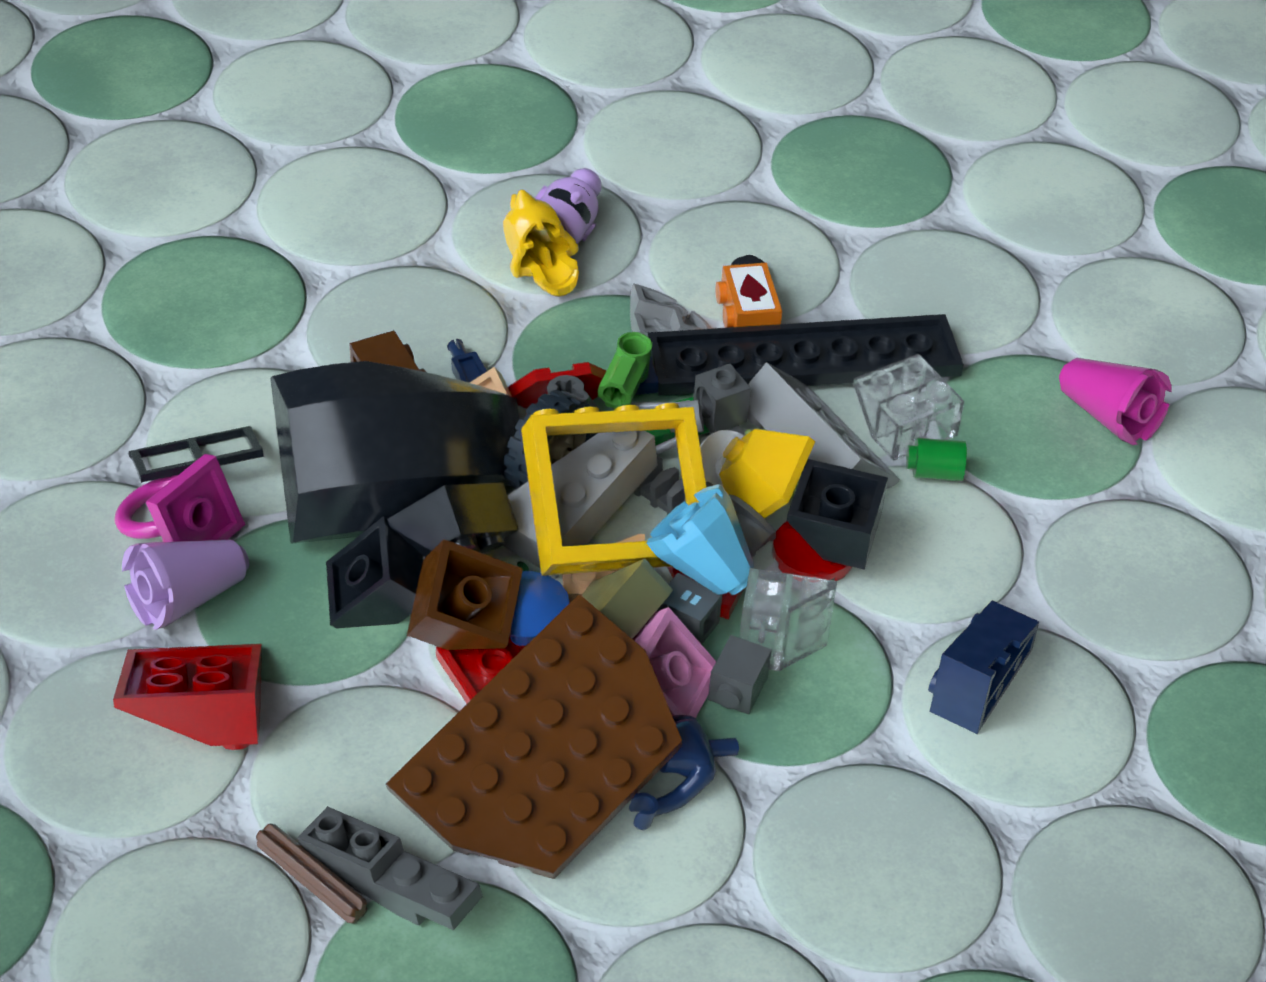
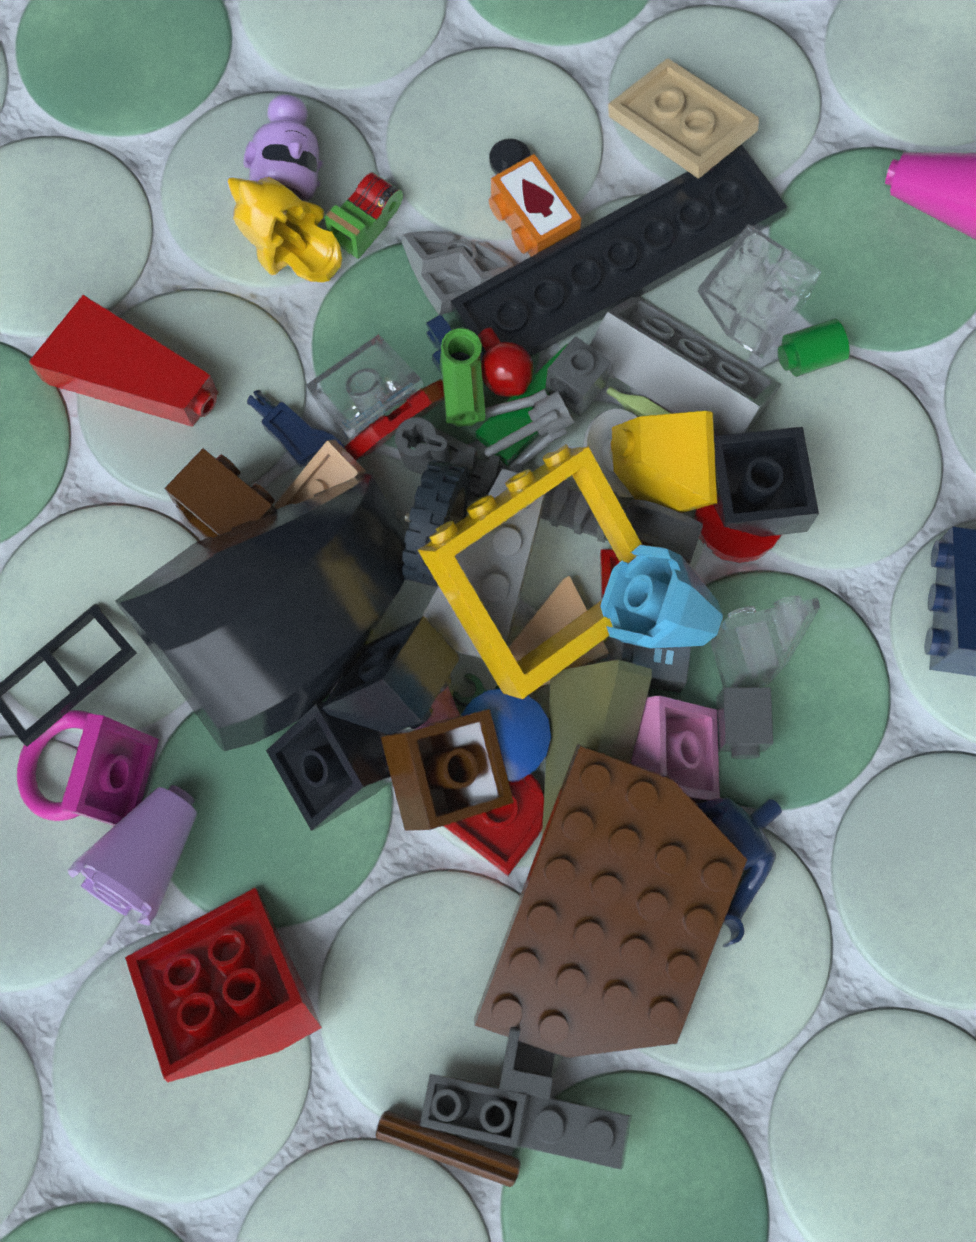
camera: 20 degrees left, 30 degrees up
none -> red slope [29,295,219,427]
none -> clear slope [306,334,424,443]
none -> leg [324,172,403,260]
none -> red piece [478,328,533,397]
none -> dark grey panel [499,1027,555,1099]
none -> tan plate [608,58,759,179]

